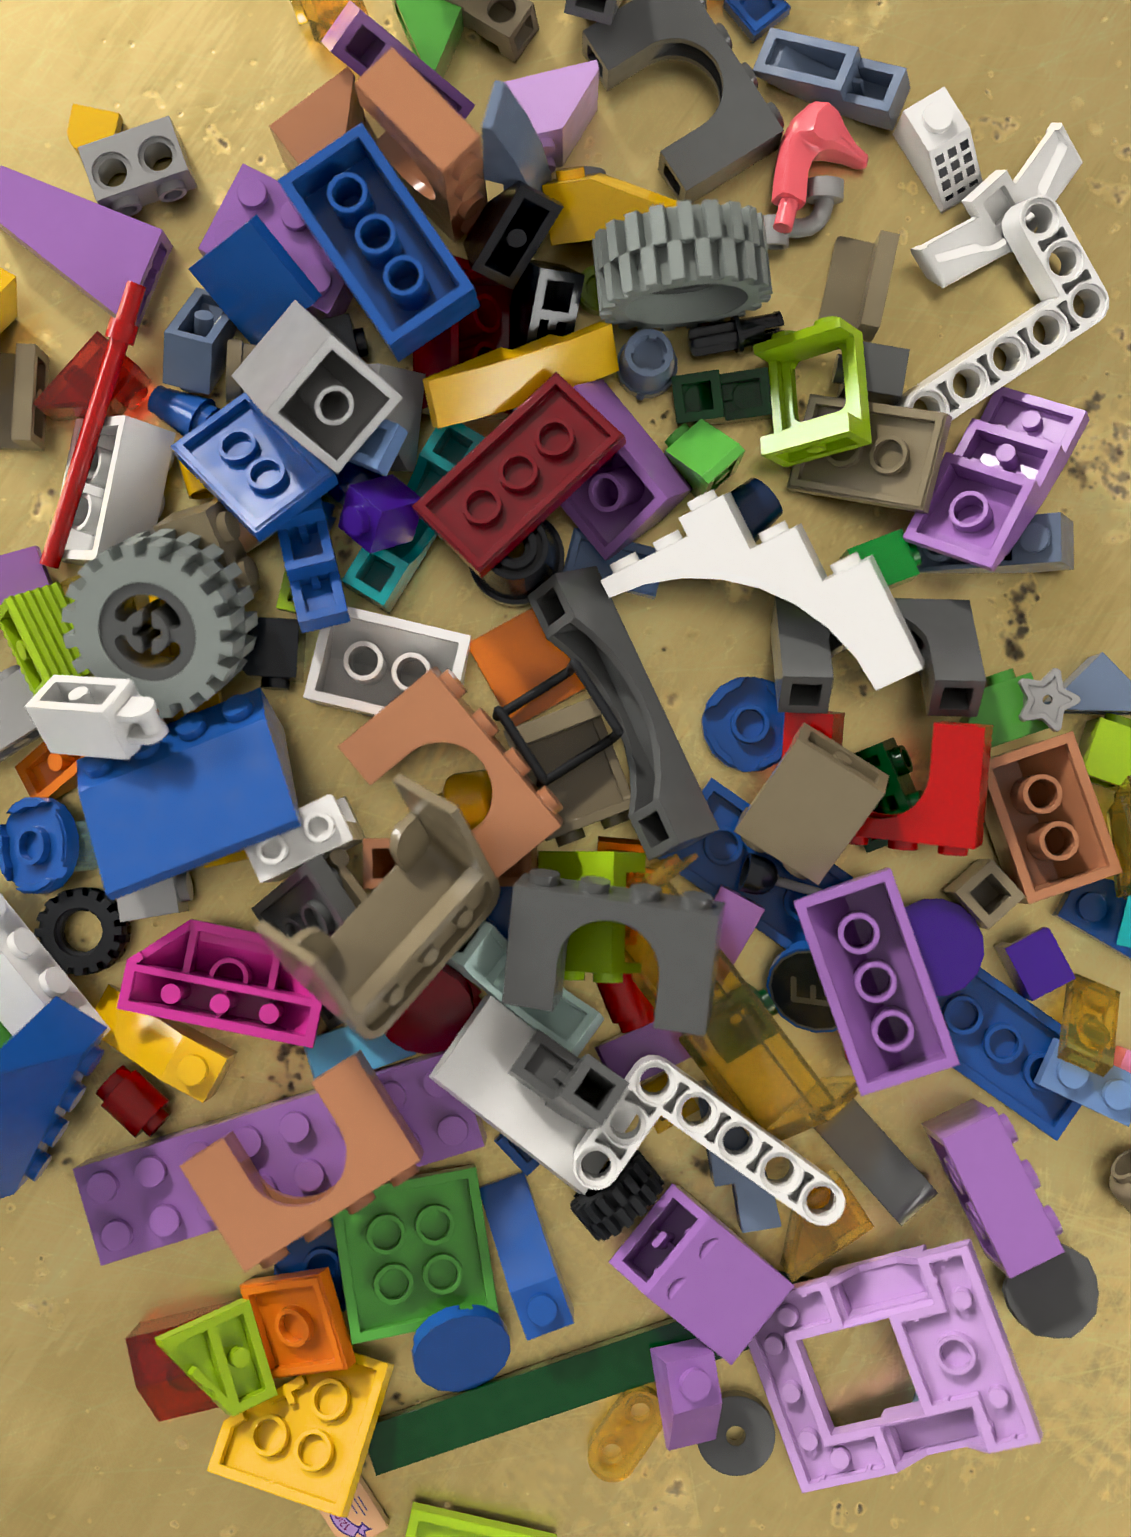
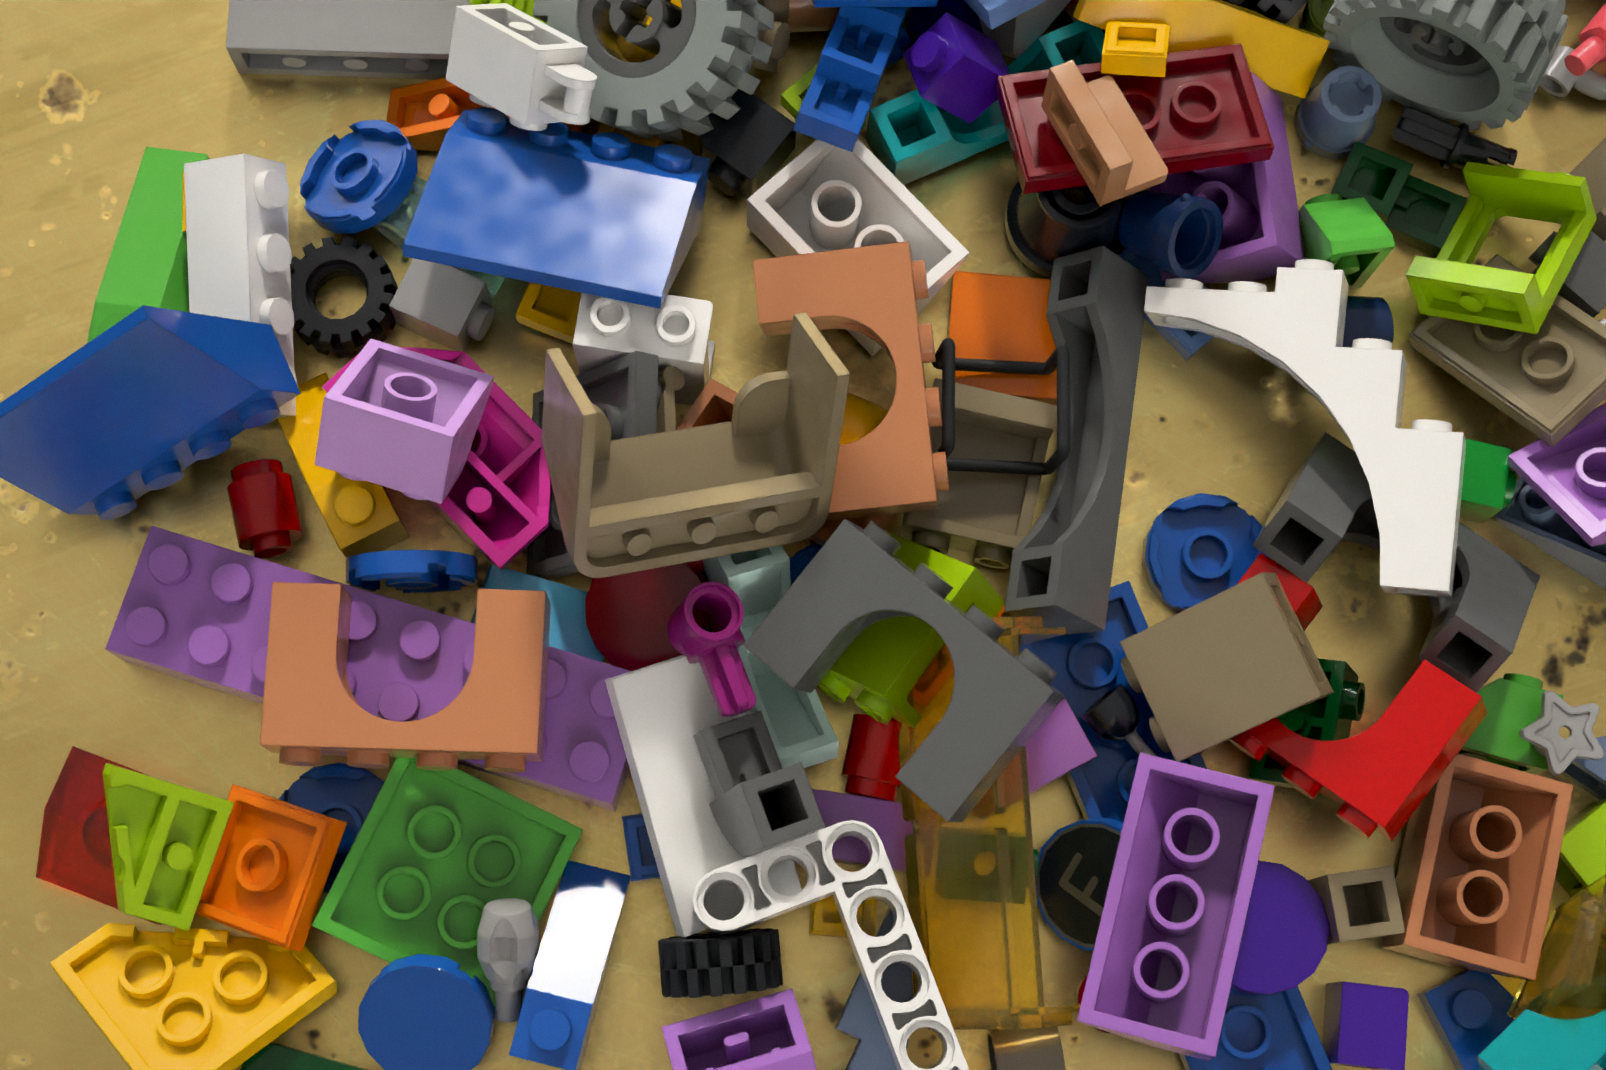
camera: 30 degrees right, 10 degrees down
none -> lavender slope [315,339,494,504]
none -> blue tile [346,550,478,593]
none -> light grey piece [477,898,539,1022]
none -> magenta axle [667,582,756,717]
none -> medium nougat panel [1041,60,1168,206]
none -> yellow tile [1101,21,1170,77]
none -> dark blue piece [1118,190,1223,279]

